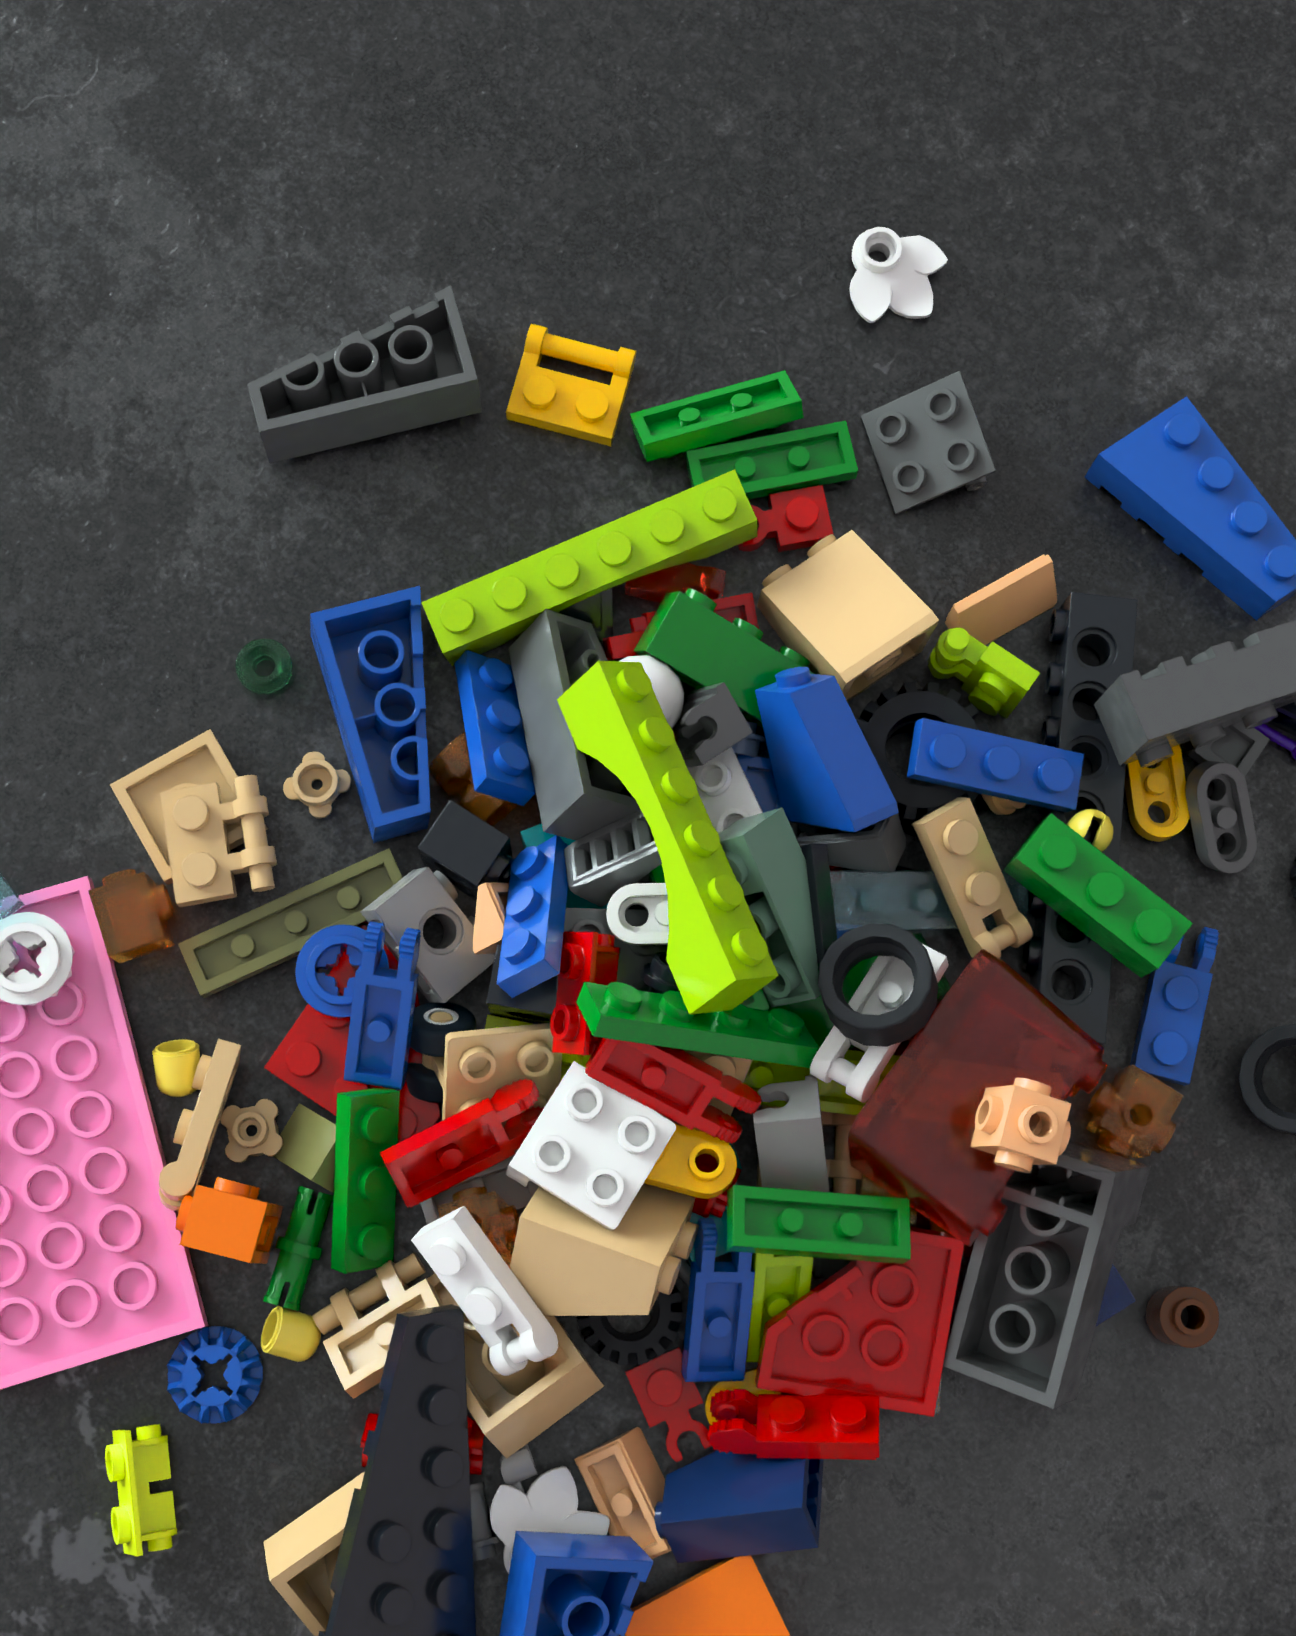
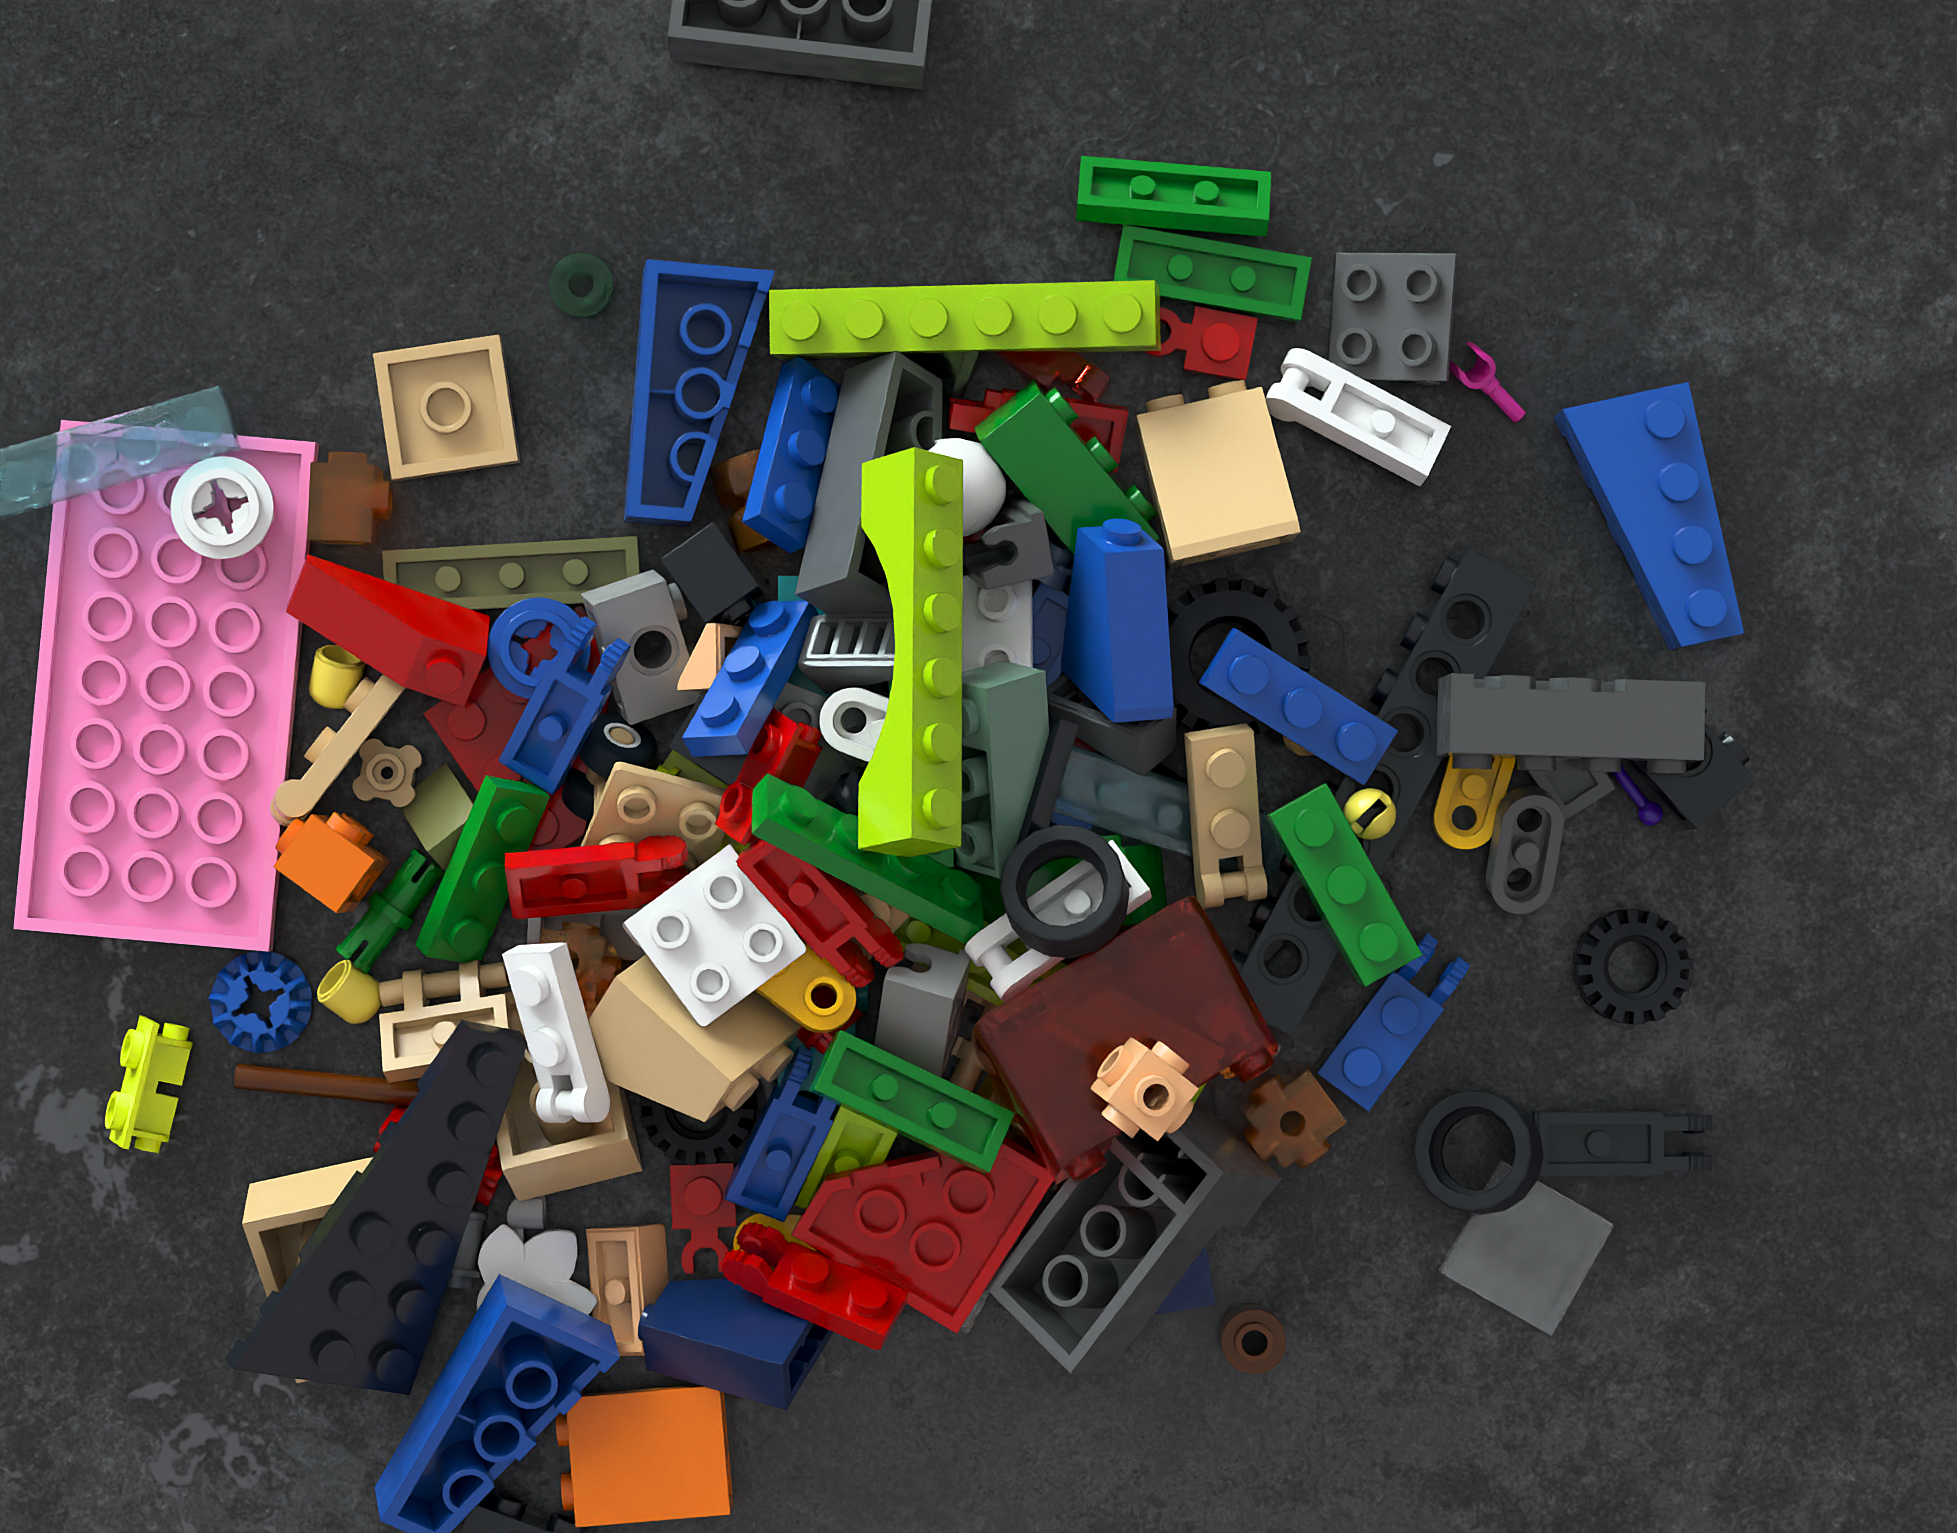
camera: 30 degrees right, 10 degrees up
tan plate [159,775,277,907] -> none
tan plate [283,752,351,818] -> none
yellow plate [506,324,636,447] -> none
white plate [849,227,948,323] -> none
lime plate [928,627,1040,719] -> none
light nougat slope [945,554,1057,645] -> none
none -> reddish brown bar [234,1063,419,1106]
none -> red slope [286,554,490,707]
none -> white plate [1265,348,1451,487]
none -> dark pink hand [1449,342,1526,423]

